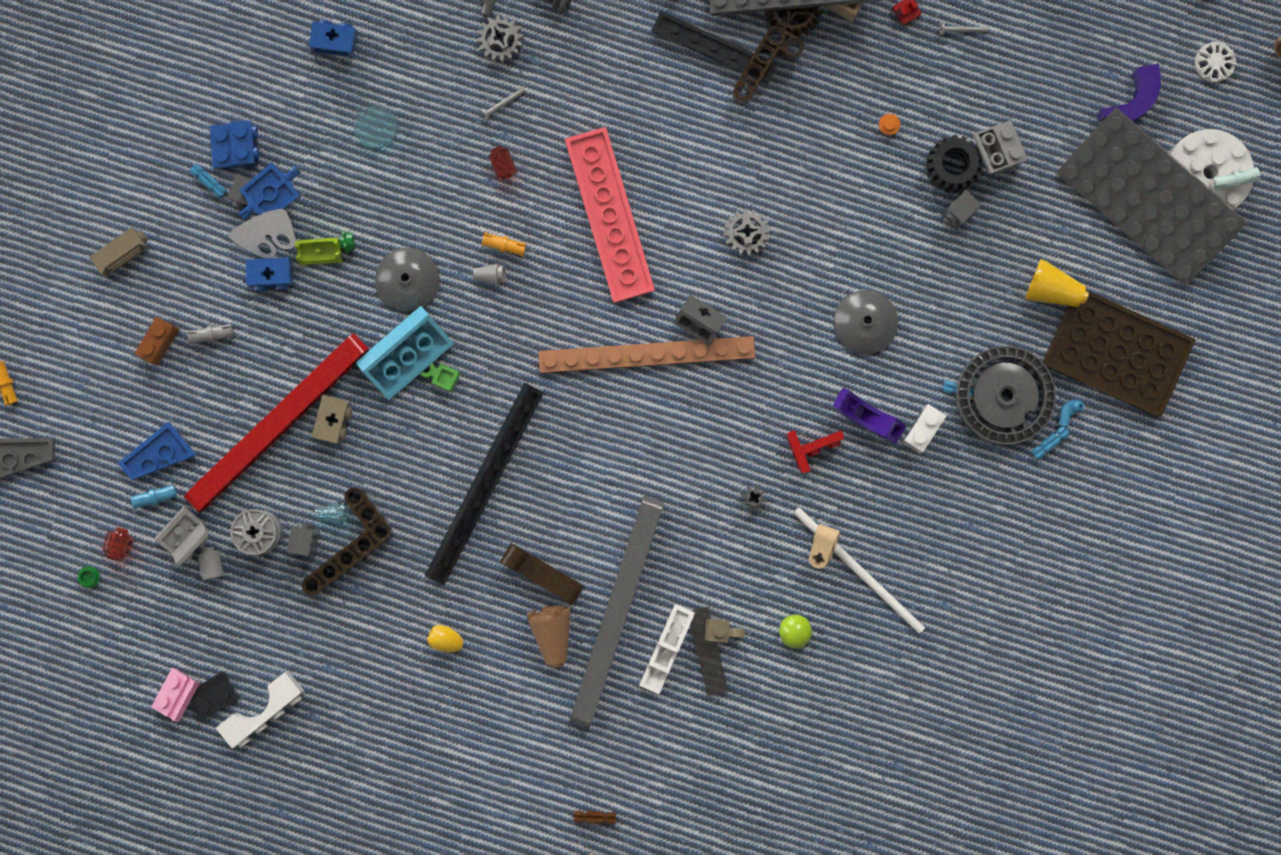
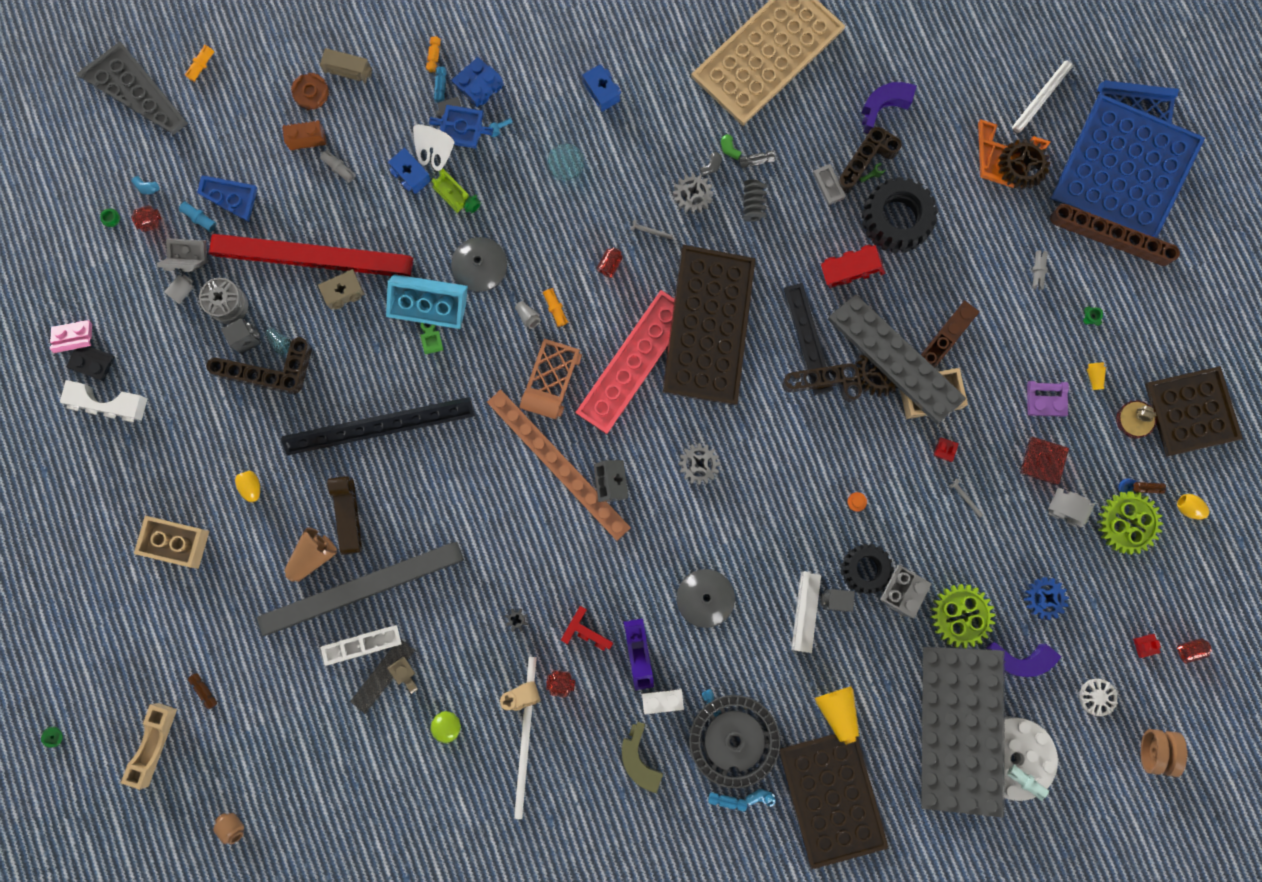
camera: 50 degrees right, 5 degrees down
none -> dark azure arm [131,176,160,195]
none -> tan brick [134,516,209,569]
none -> dark orange tile [291,73,329,110]
none -> light orange axle [426,36,441,73]
none -> dark azure hand [489,118,512,137]
none -> nougat piece [520,339,582,420]
none -> clear red head [546,670,575,697]
none -> olive arch [622,721,663,794]
none -> dark brown plate [662,244,756,406]
none -> white fence [791,571,821,653]
none -> lime gear [930,584,996,648]
none -> blue gear [1024,577,1069,620]

